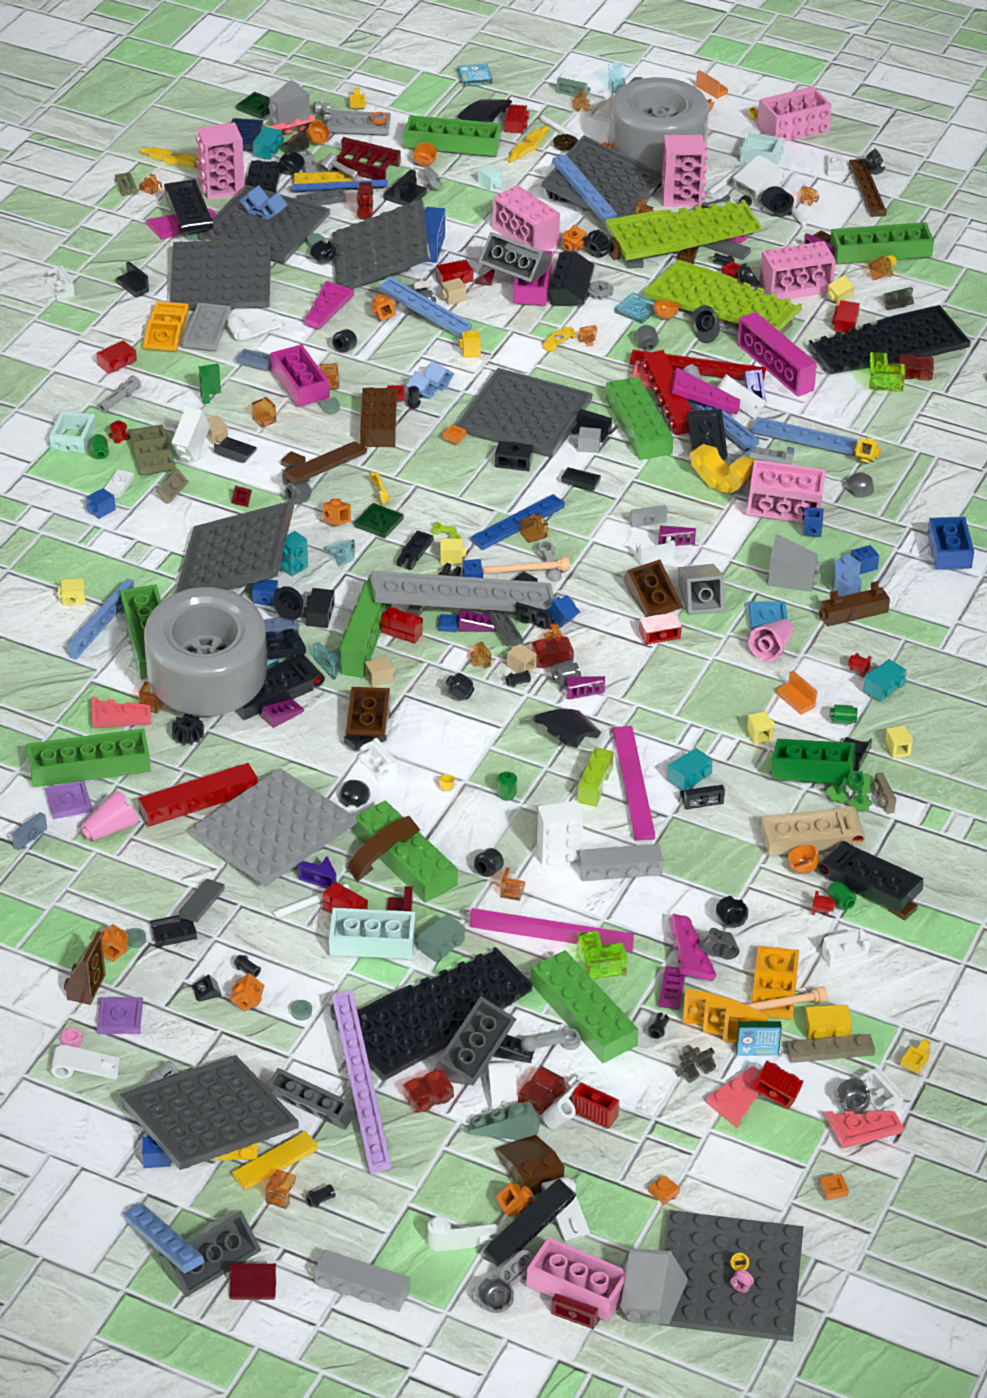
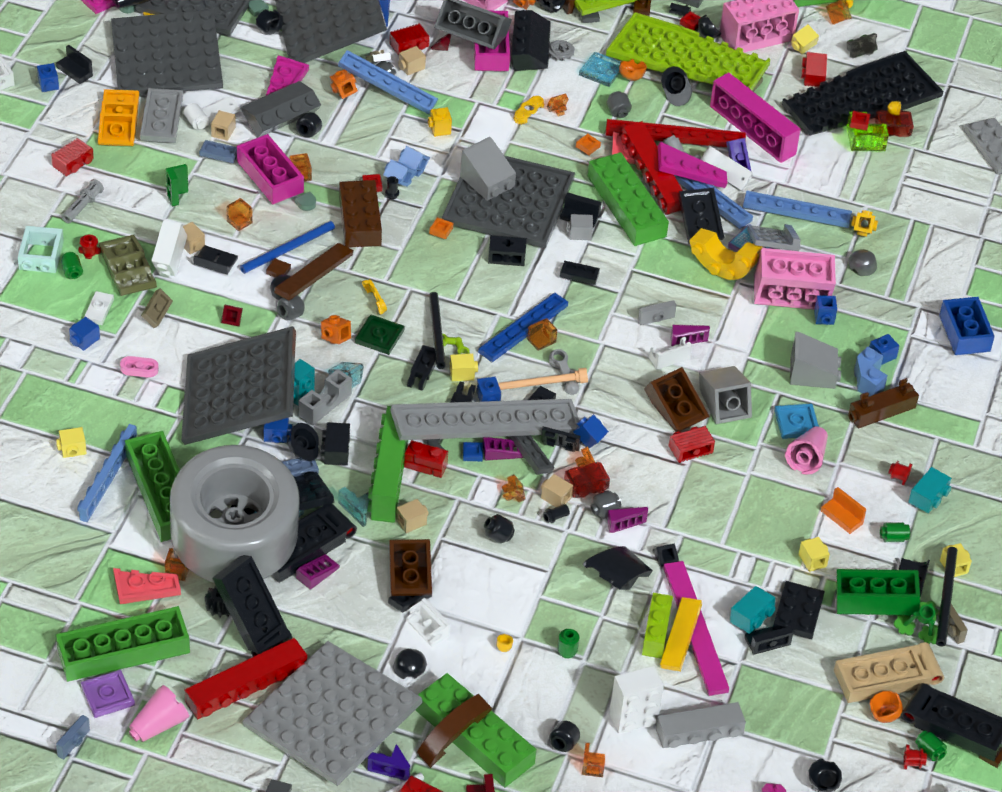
camera: 10 degrees left, 5 degrees up
none -> blue brick [37,63,59,92]
none -> bright pink plate [120,356,159,378]
none -> tan brick [211,110,236,141]
none -> black hinge [212,555,292,657]
none -> dark grey slope [240,81,321,138]
none -> blue piece [240,221,335,274]
none -> light grey arch [299,369,352,425]
none -> black piece [429,292,446,369]
none -> light grey slope [460,136,516,201]
none -> orange plate [576,134,601,155]
none -> black slope [653,543,679,567]
none -> yellow tile [660,597,702,672]
none -> black plate [773,581,825,639]
none -> red plate [850,111,870,131]
none -> yellow hinge [888,101,901,115]
none -> black piece [936,547,958,647]

